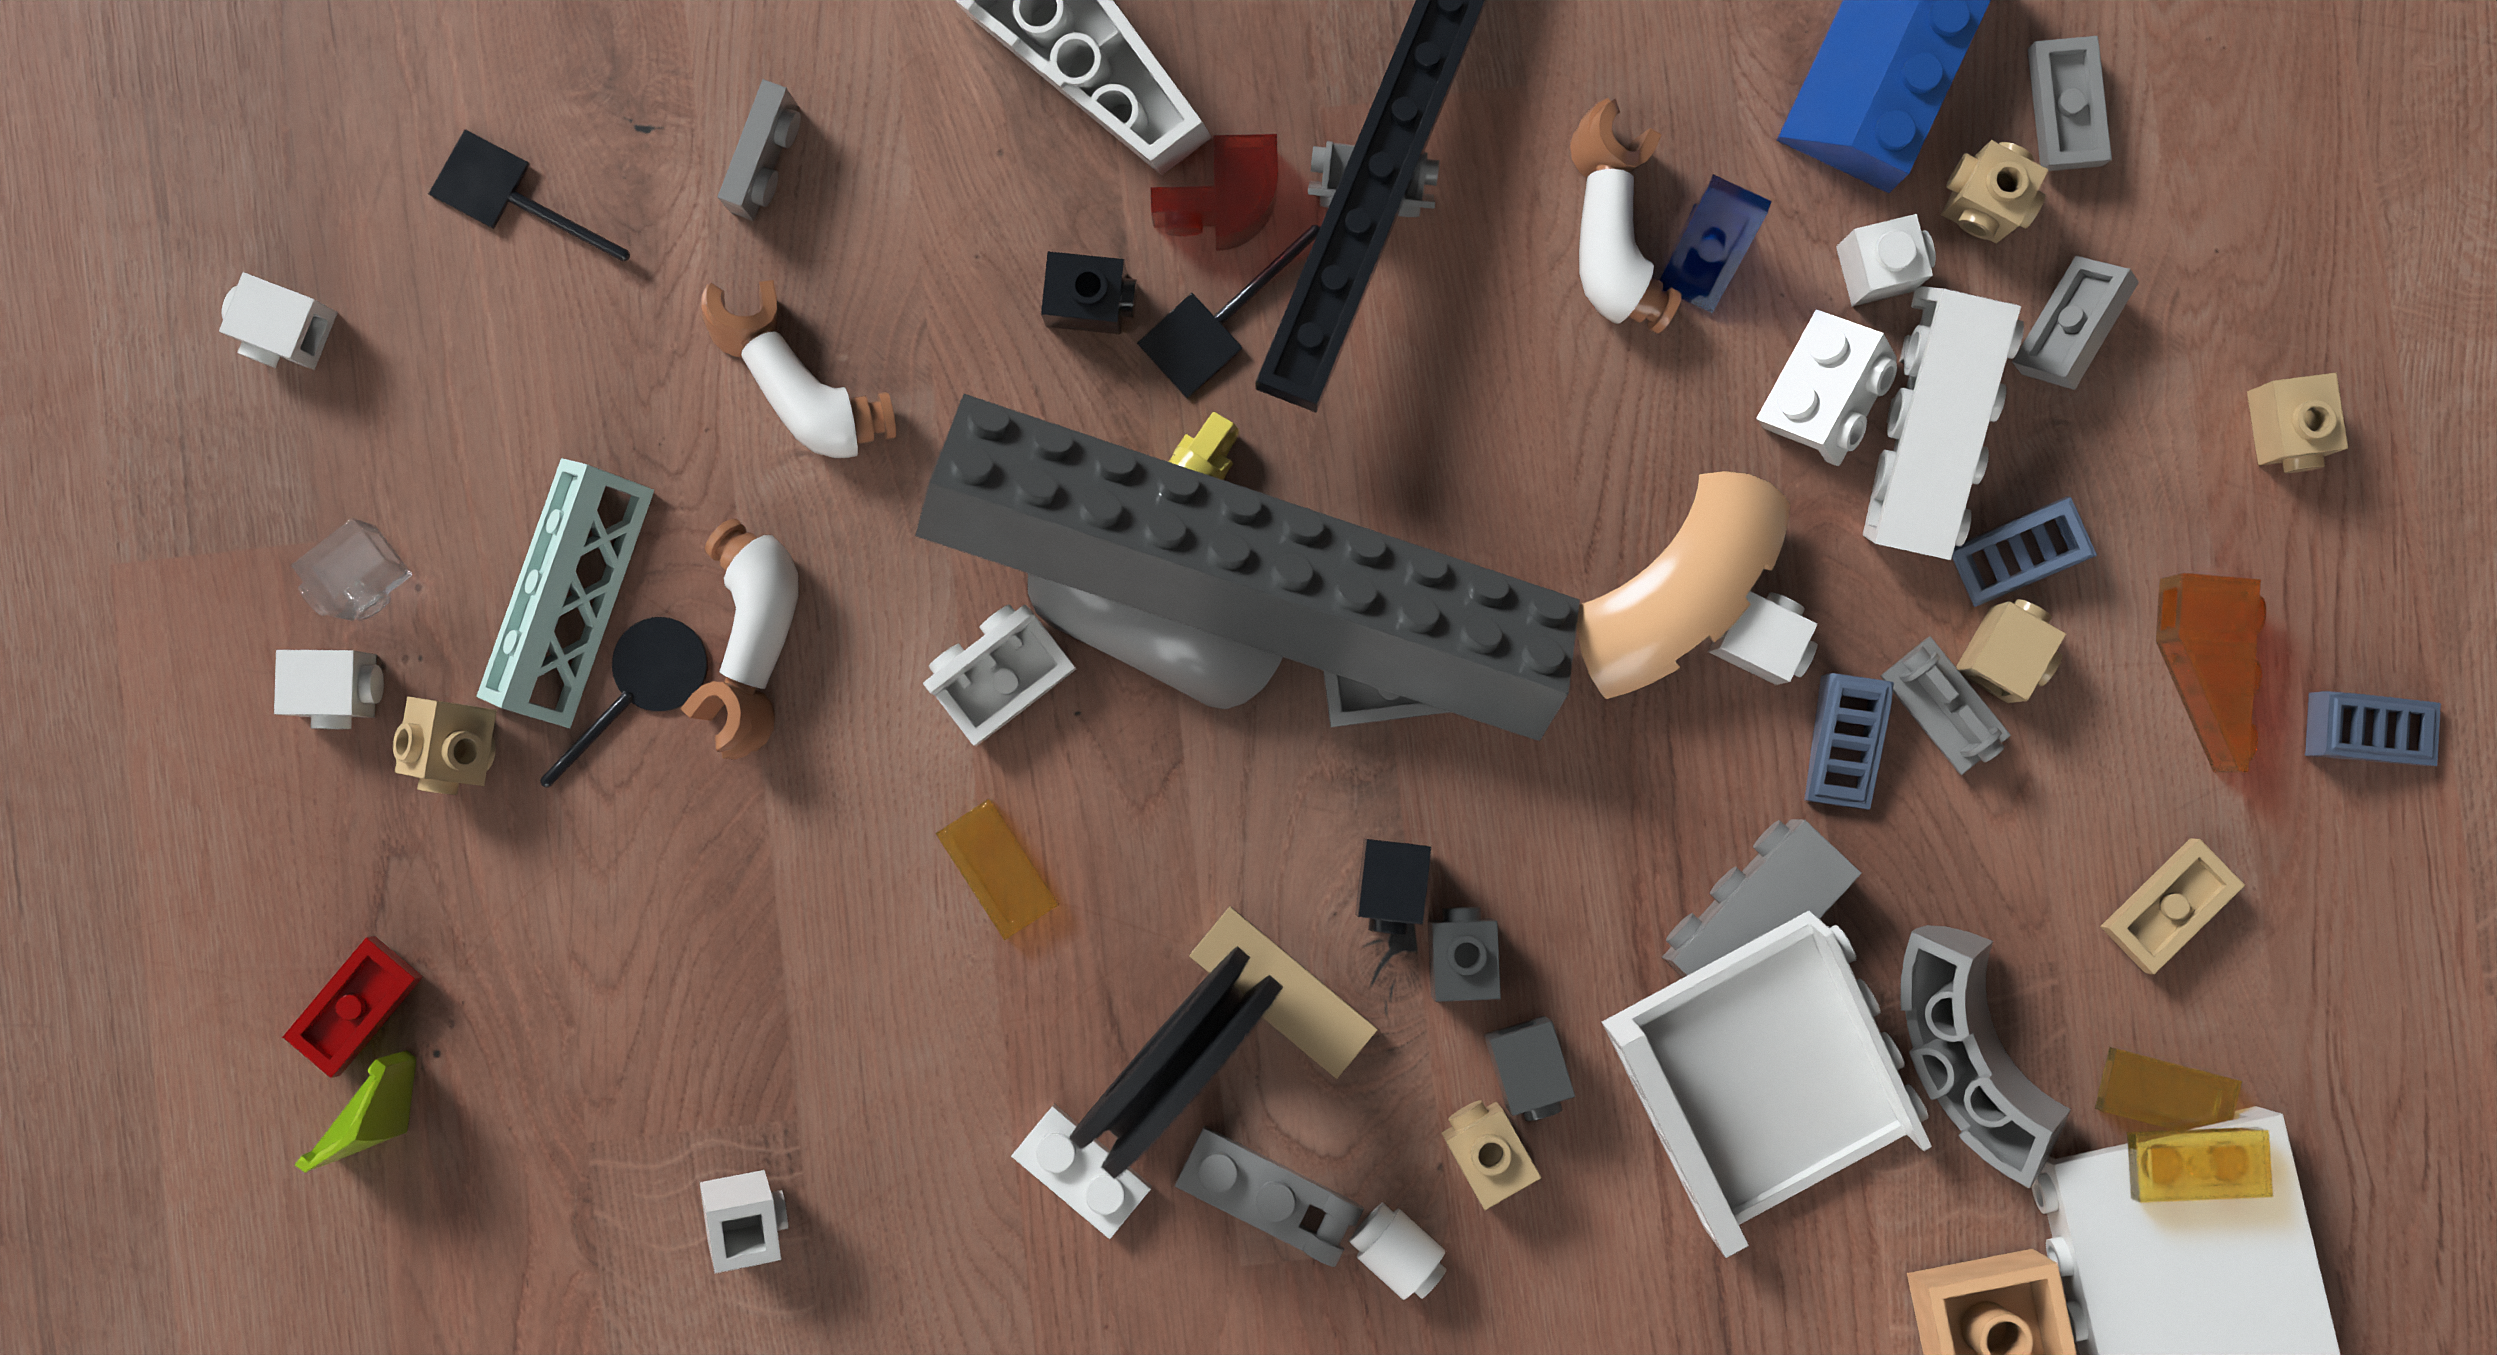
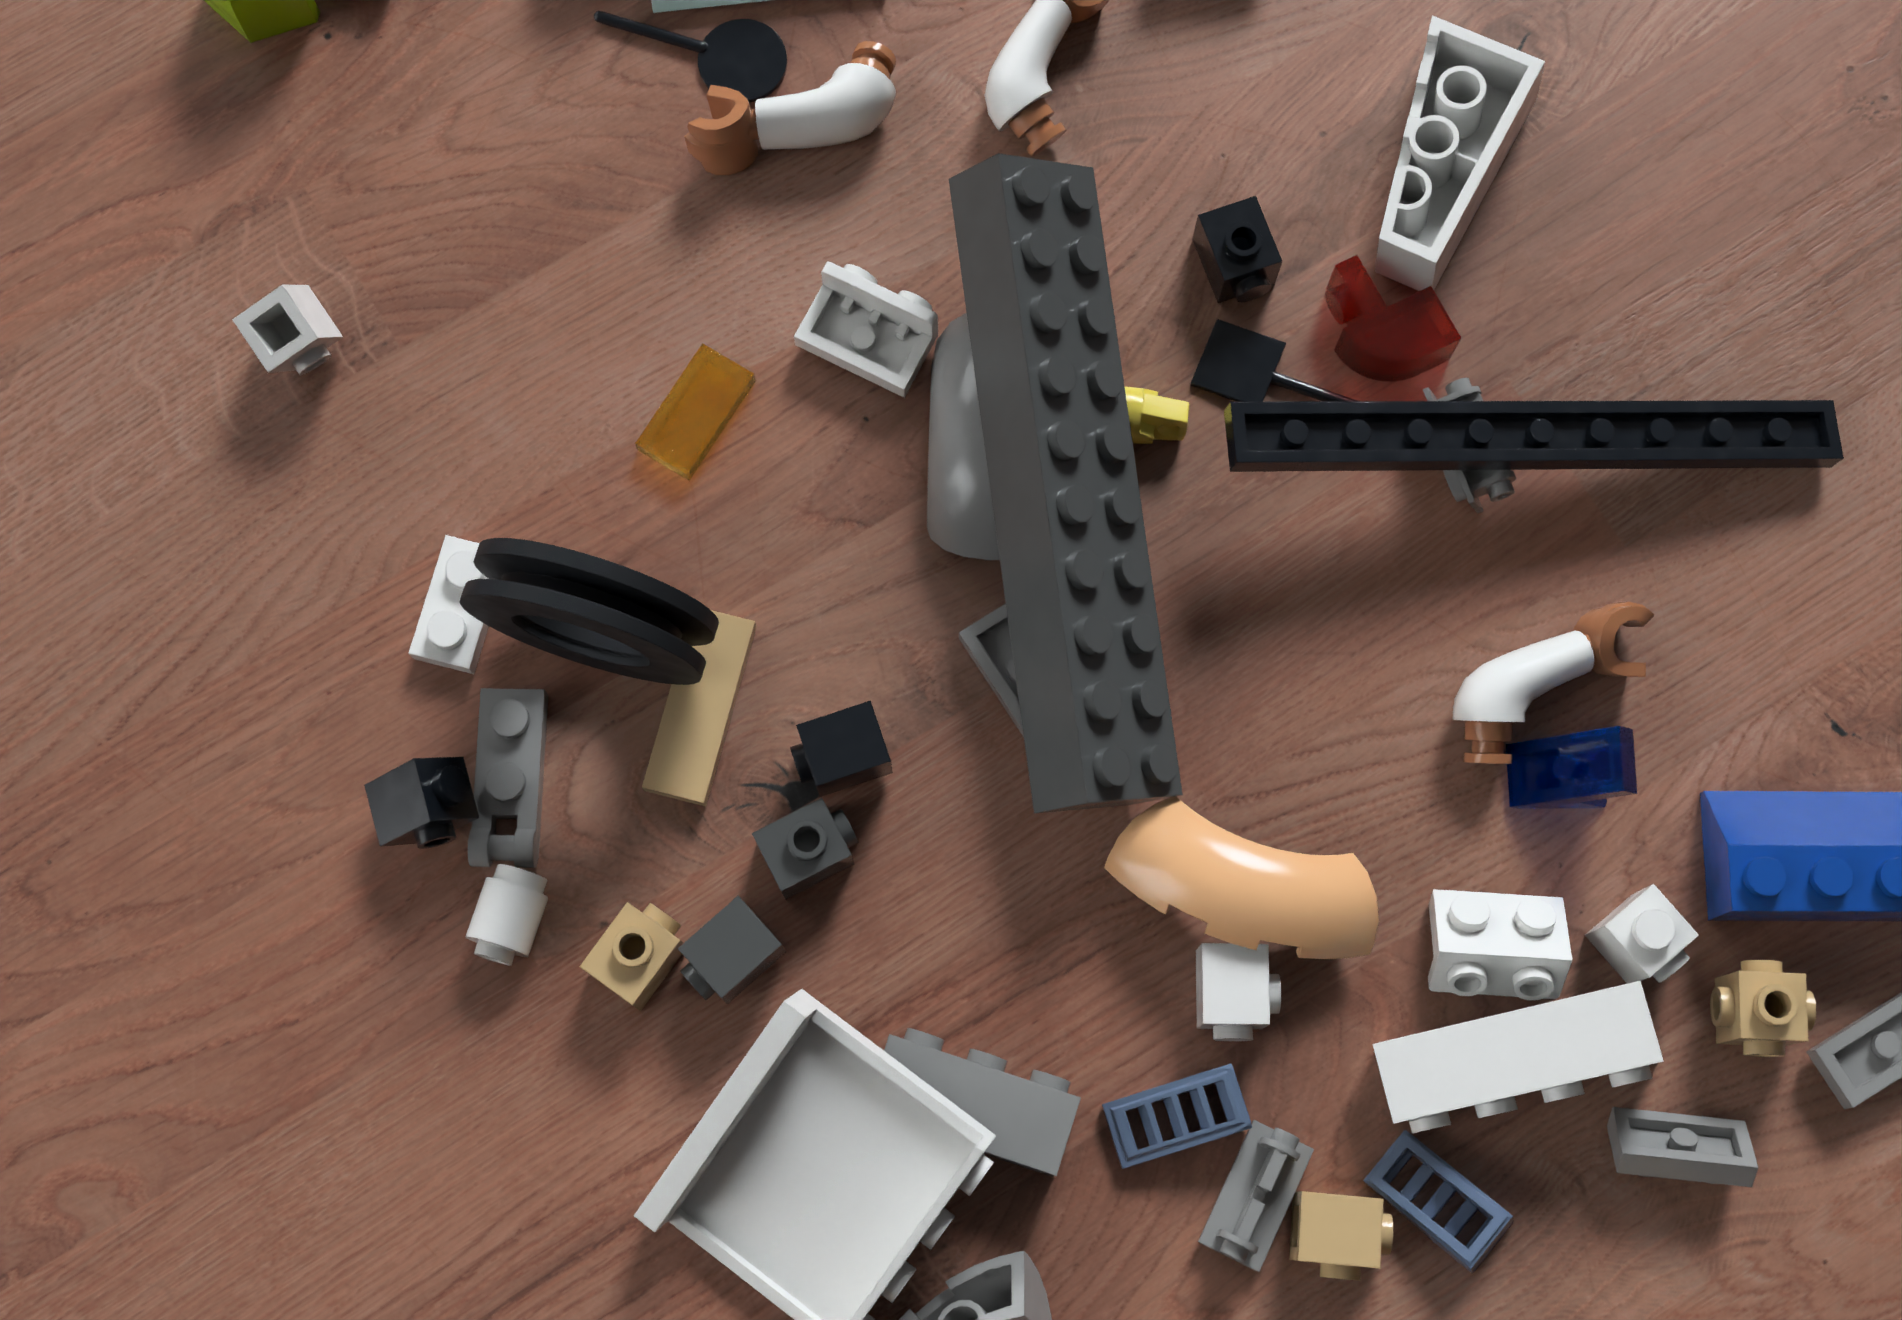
camera: 65 degrees right, 10 degrees down
none -> black brick [364,757,479,849]

